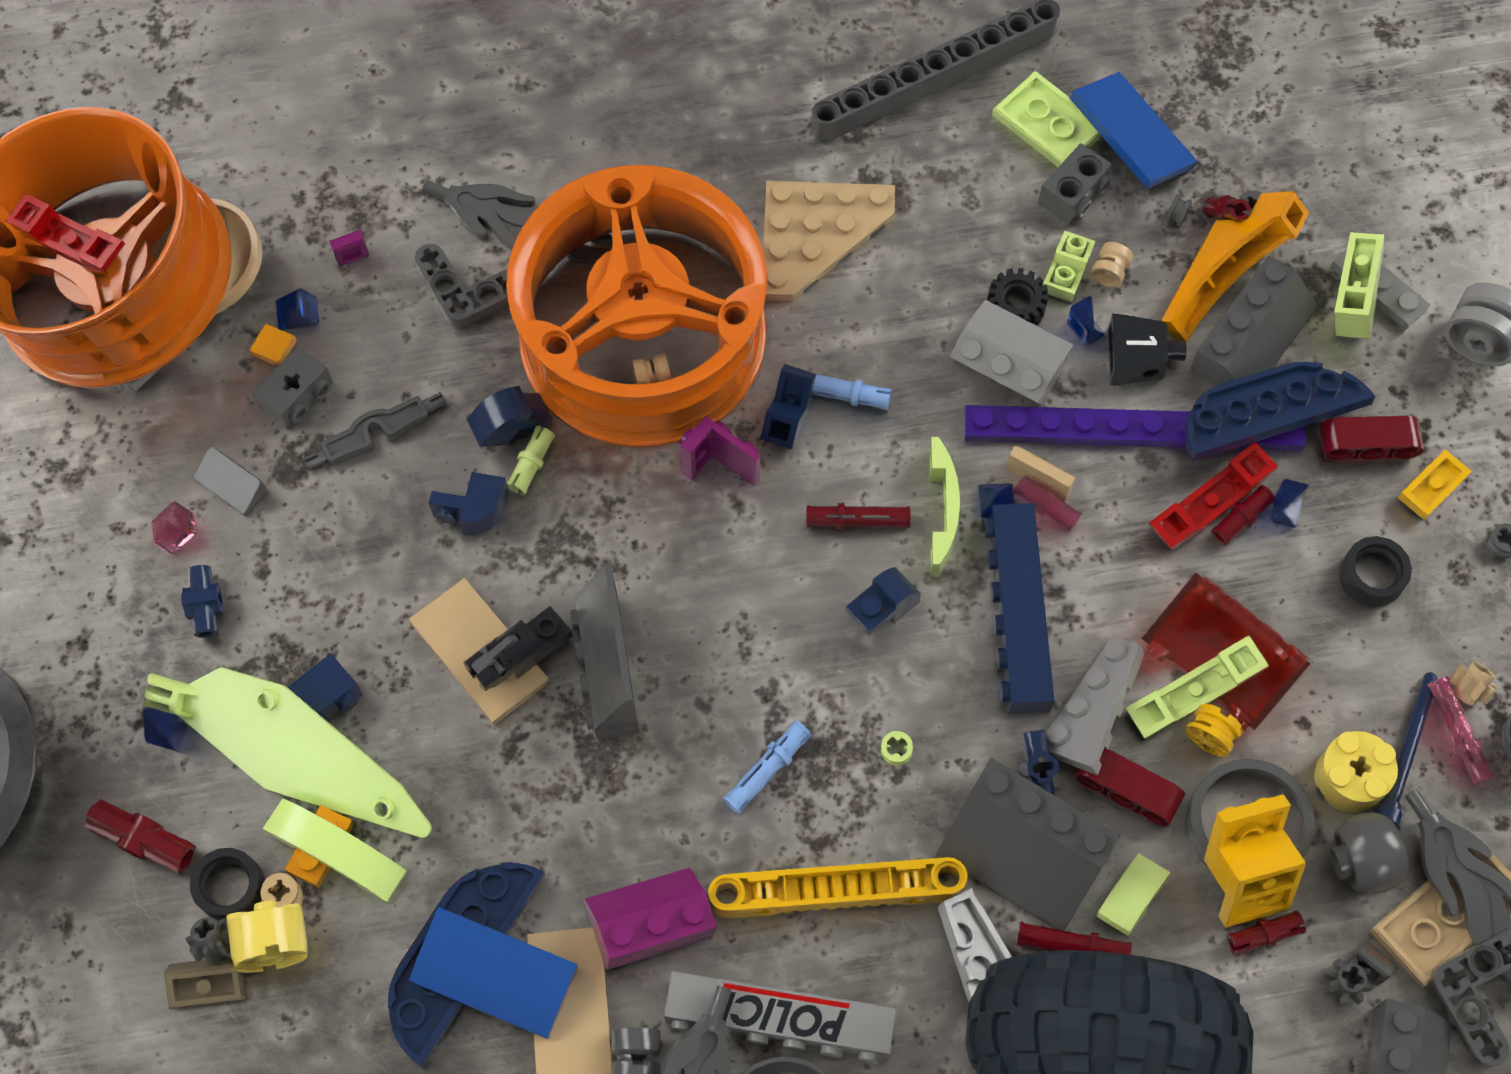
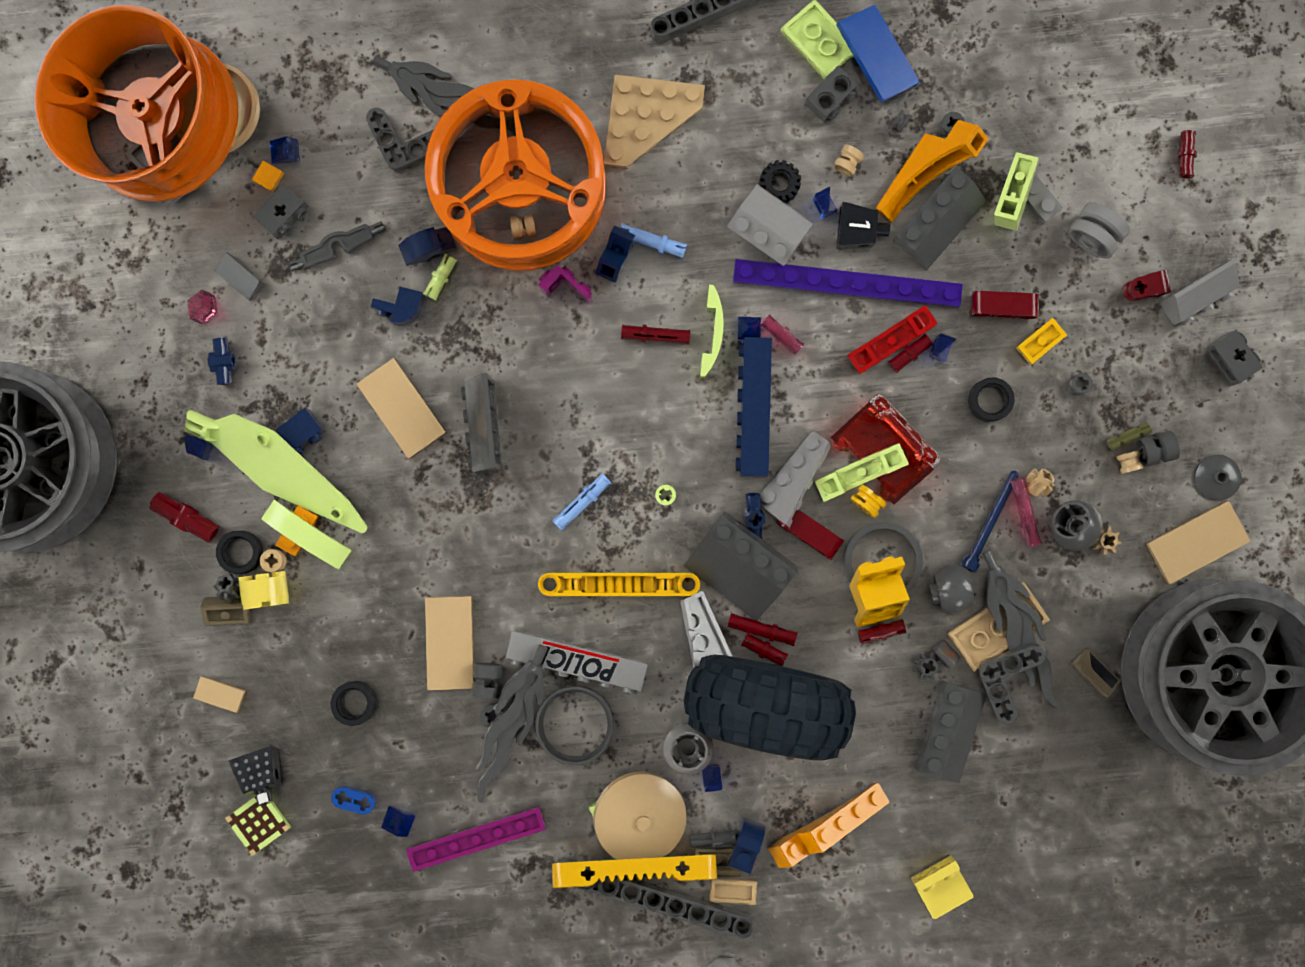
camera: 10 degrees right, 20 degrees up
red slope [5,194,125,272] -> none
magenta tile [329,230,369,266] -> none
dark blue plate [388,862,546,1068] -> none
blue slope [409,907,578,1039] -> none
black plate [463,606,573,691] -> none
magenta slope [584,868,717,970] -> none
dark blue brick [845,567,921,636] -> none
tan tile [1006,445,1075,501] -> none
yellowish green slope [1043,231,1096,303] -> none
yellowish green slope [1096,854,1171,936] -> none
dark blue plate [1185,362,1375,462] -> none
dark red pin [1203,195,1250,221] -> none
light yellow brick [1314,731,1398,814] -> none

